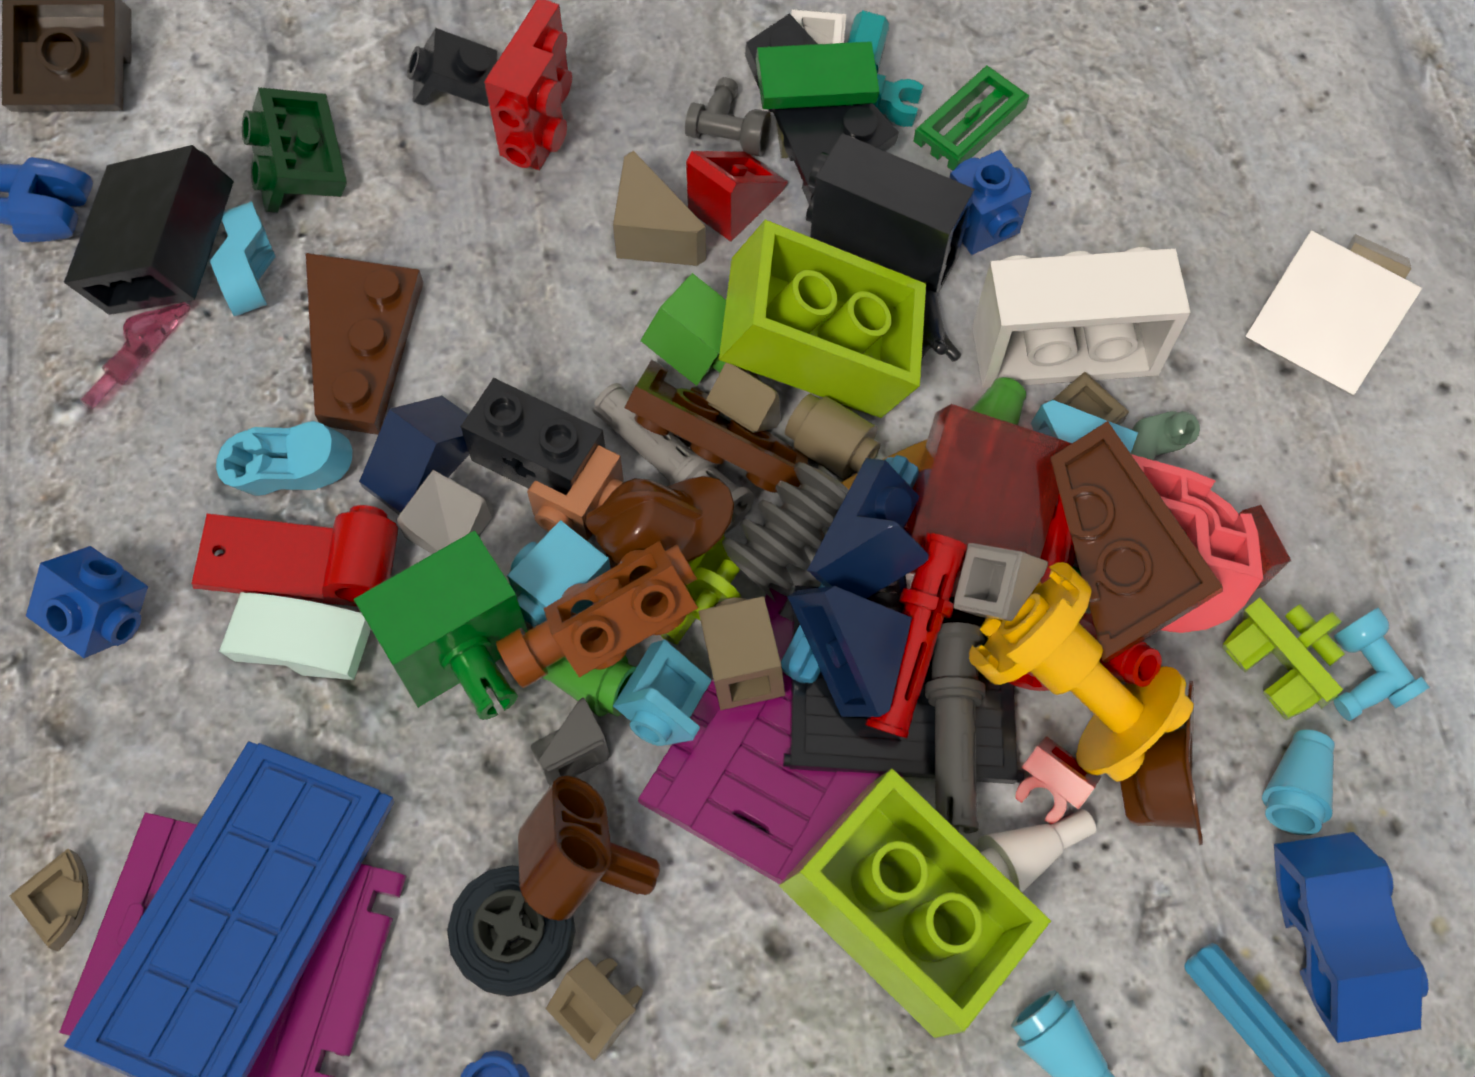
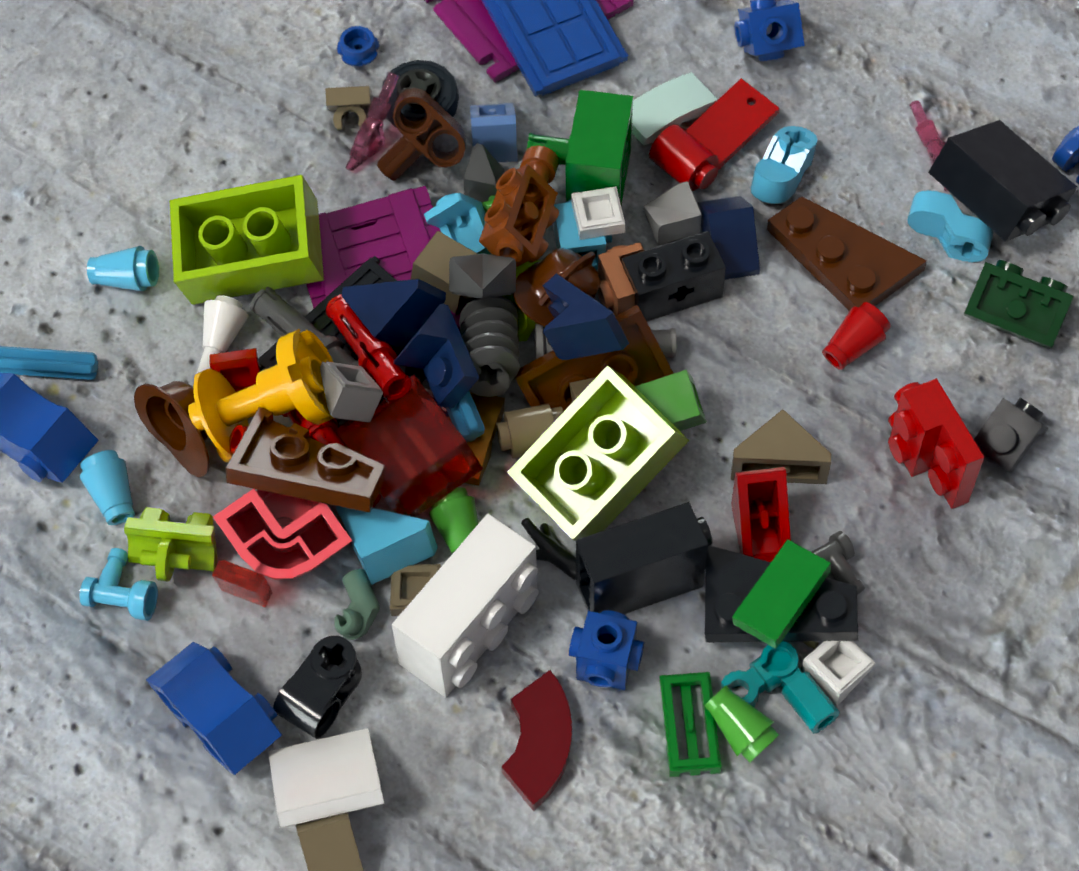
camera: 135 degrees right, 5 degrees down
none -> blue brick [146,642,282,775]
none -> black piece [273,636,362,739]
none -> clear pink hand [345,72,399,171]
none -> dark grey slope [449,254,516,299]
none -> medium blue slope [470,103,518,163]
none -> dark red tile [501,670,572,811]
none -> dark blue slope [543,273,630,360]
none -> white tile [571,186,625,240]
none -> bright green cone [704,685,779,763]
none -> red cone [822,302,891,370]

